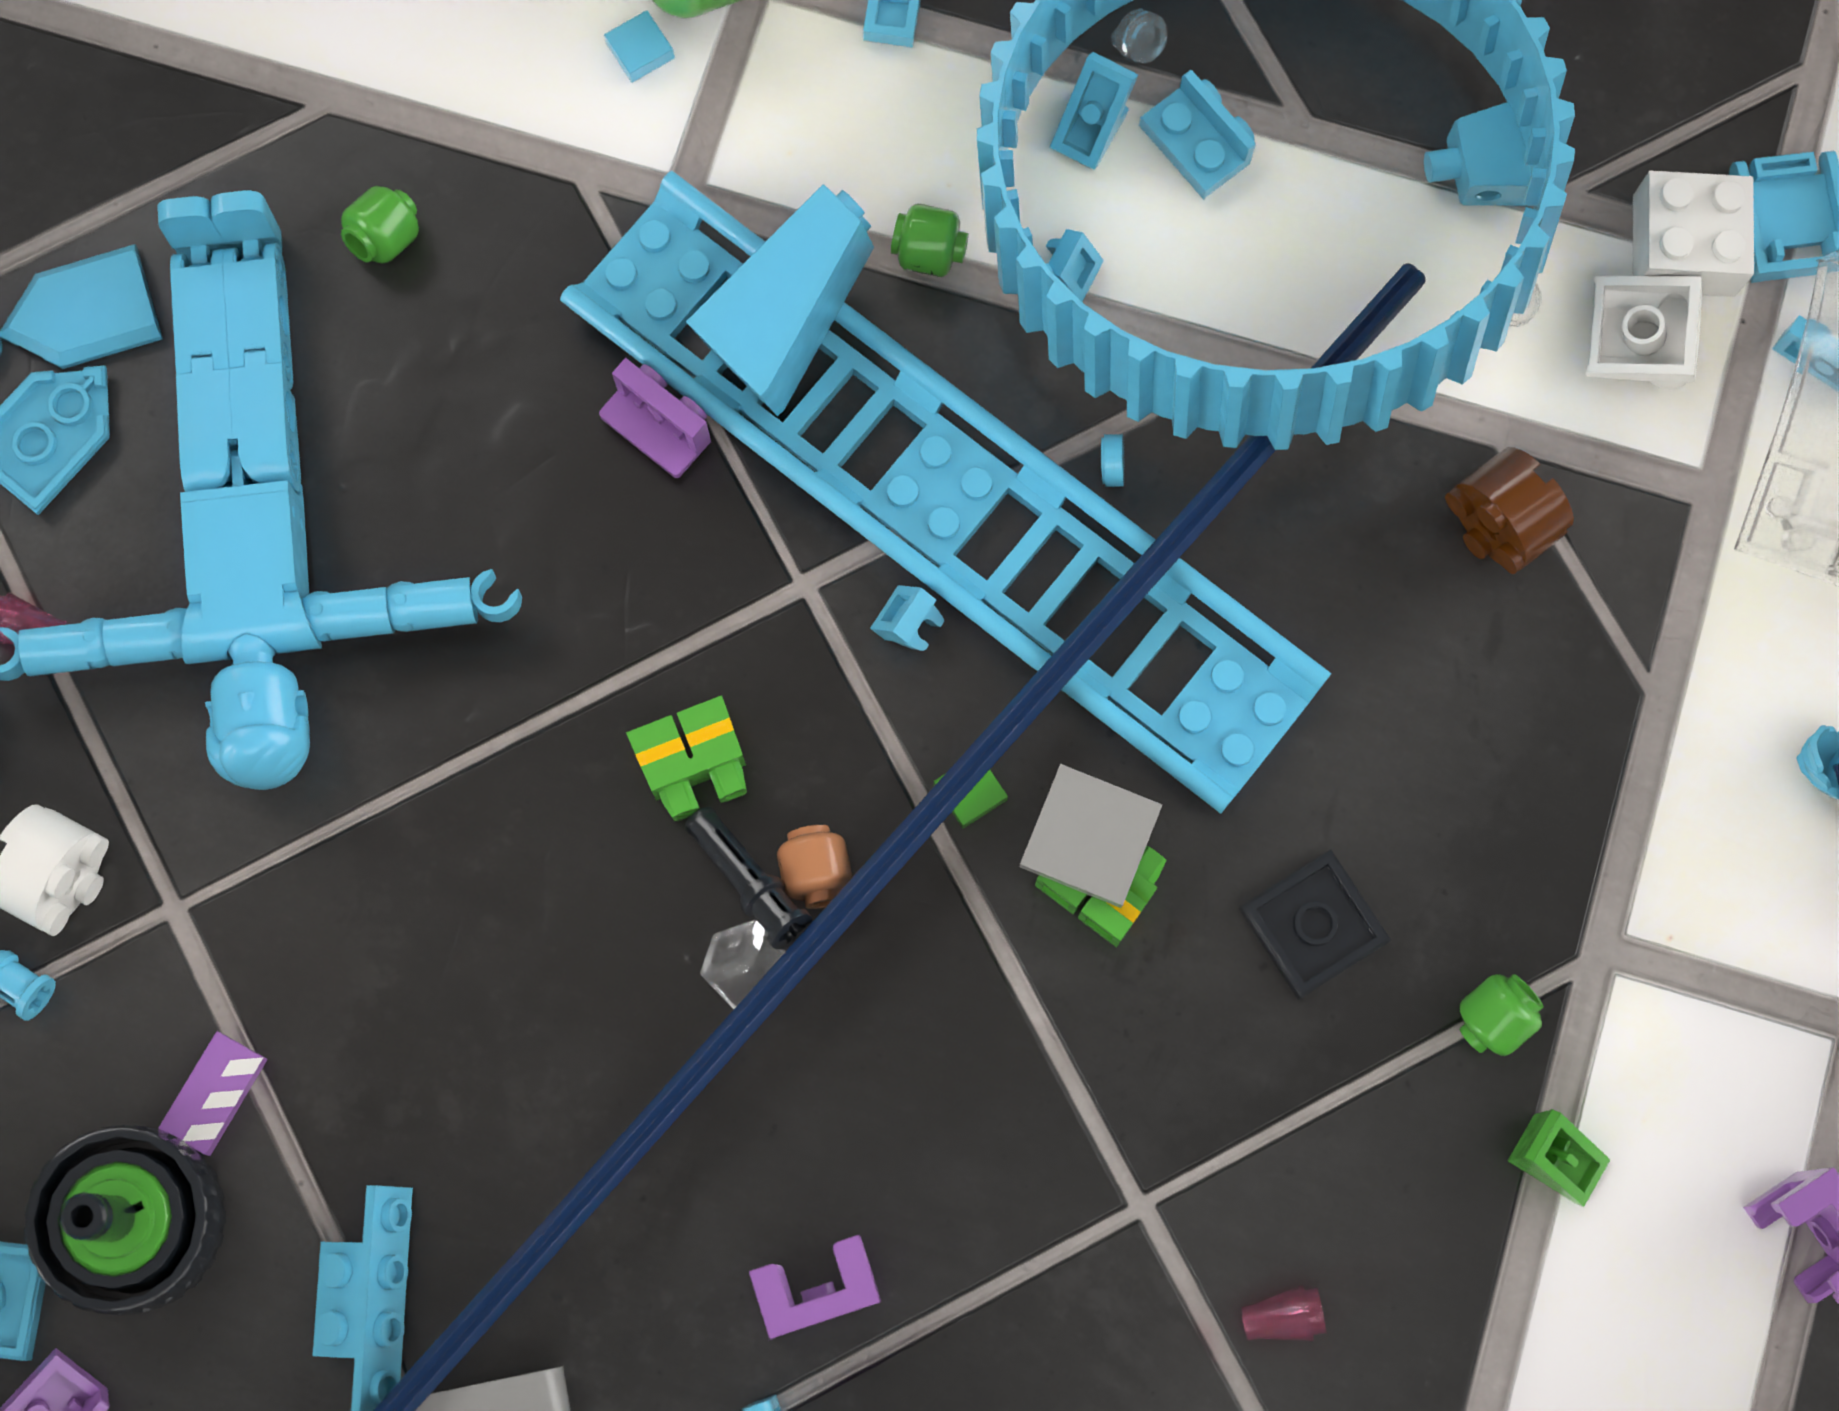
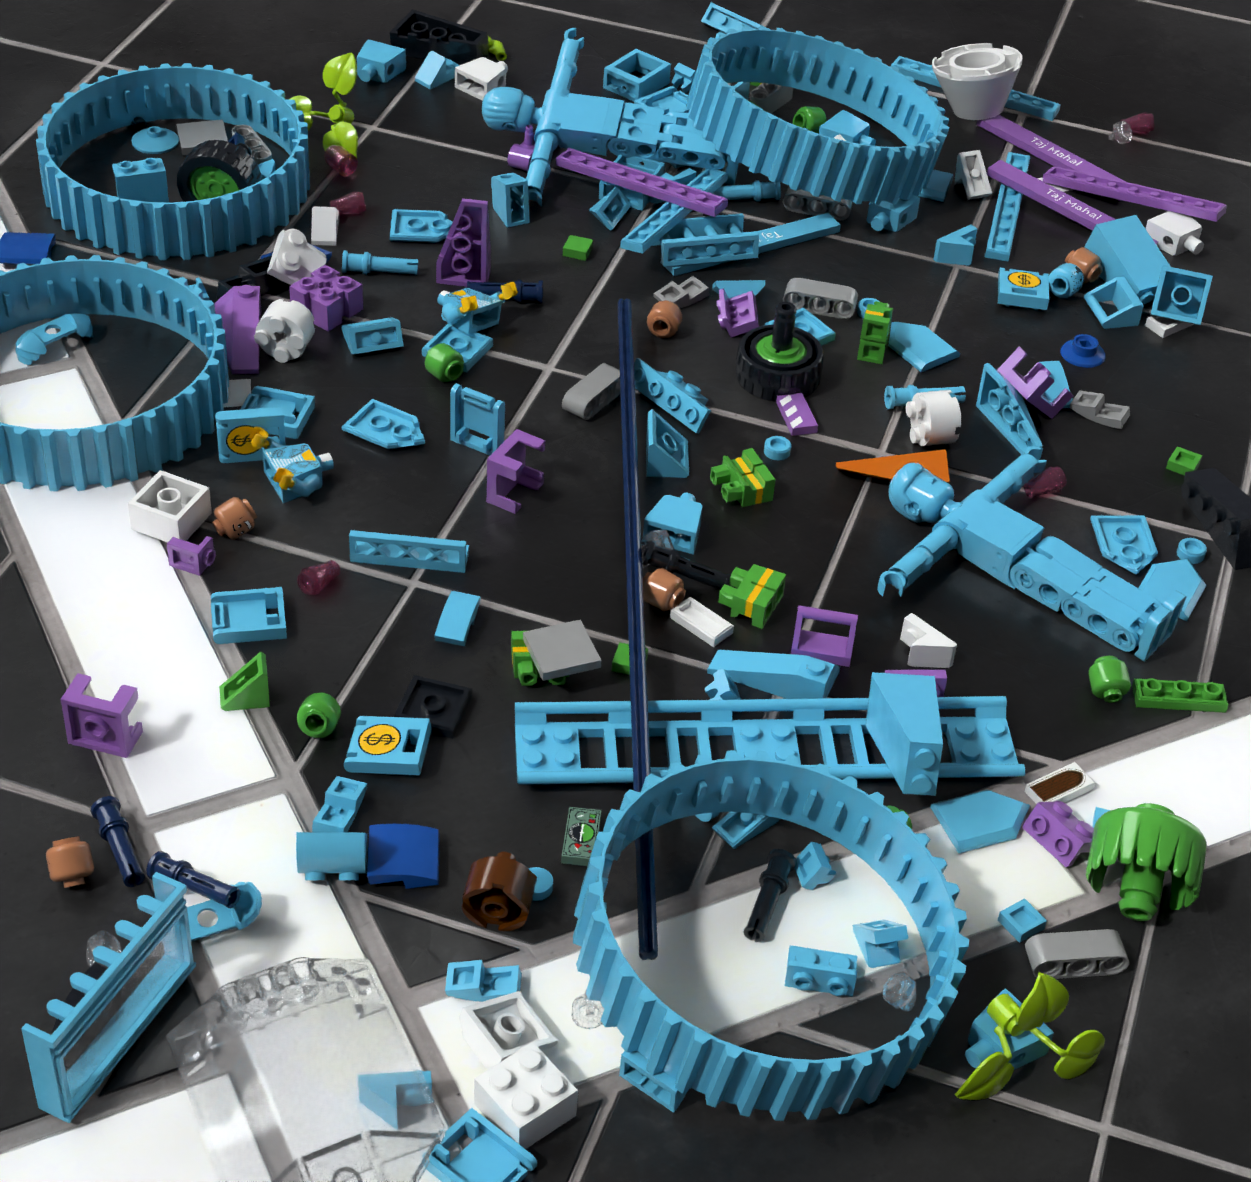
camera: 135 degrees right, 35 degrees down
none -> medium azure container [211,587,287,644]
none -> medium azure brick [296,832,368,880]
none -> medium azure slope [312,776,367,832]
none -> medium azure container [344,716,432,775]
none -> medium azure fence [349,530,469,573]
none -> blue slope [367,824,440,889]
none -> medium azure slope [434,591,481,646]
none -> medium azure slope [445,960,522,1002]
none -> medium azure tile [529,867,553,901]
none -> tile [561,807,601,866]
none -> medium azure torso [642,493,703,555]
none -> medium azure slope [646,409,689,478]
none -> white tile [670,597,734,647]
none -> medium azure wedge [707,650,841,699]
none -> bright green hips [710,448,776,507]
none -> medium azure slope [712,812,780,849]
none -> black pin [743,849,797,942]
none -> medium azure tile [764,436,791,461]
none -> medium lavender tile [791,605,858,667]
none -> orange wedge [836,449,950,484]
none -> white slope [900,613,957,668]
none -> medium azure tile [930,790,1030,853]
none -> medium lavender bracket [1023,801,1094,867]
none -> tile [1024,762,1095,804]
none -> bright green tile [1132,678,1229,713]

